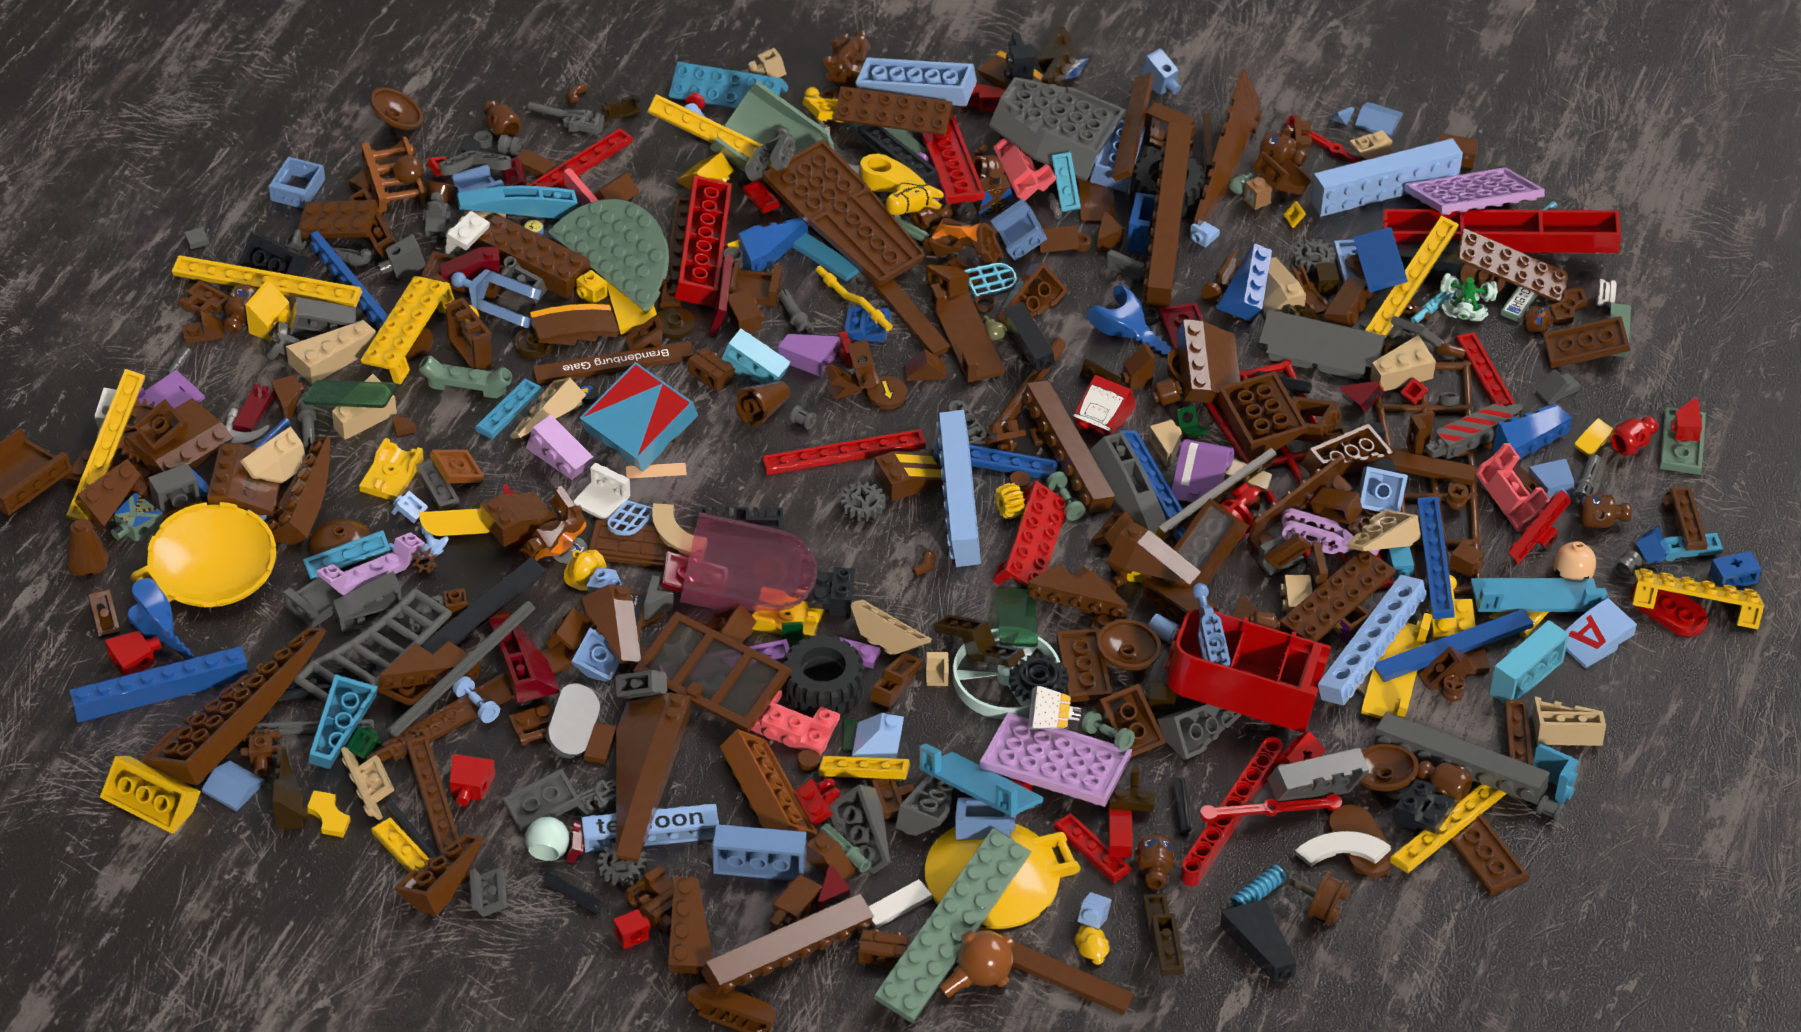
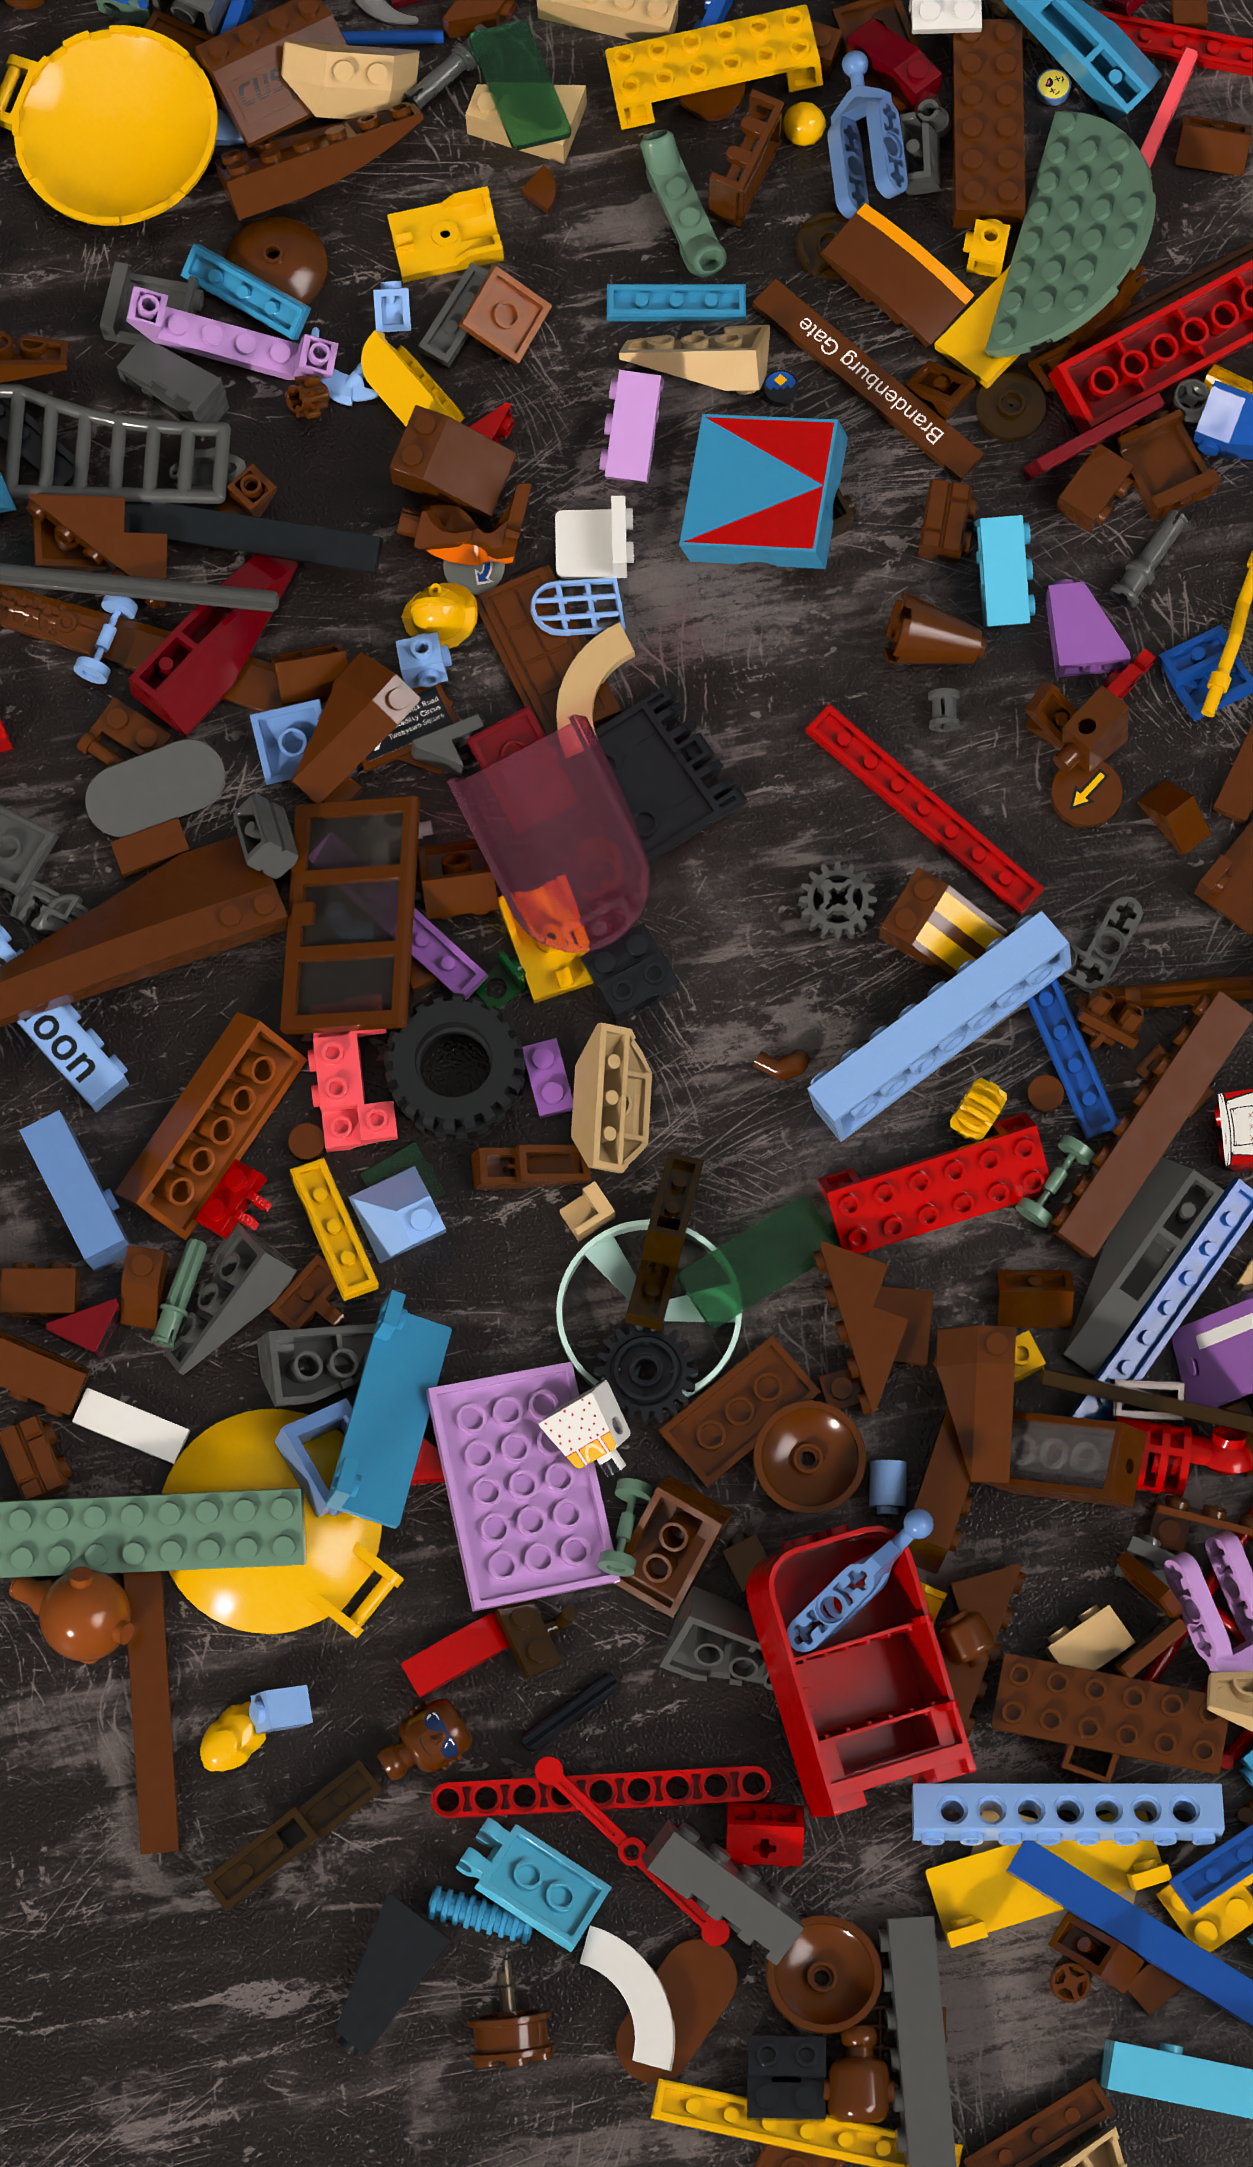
camera: 60 degrees right, 30 degrees up
light nougat sticker [626,463,686,478] -> none
red tile [1053,813,1131,883] -> none
none -> medium azure tile [456,1817,612,1952]

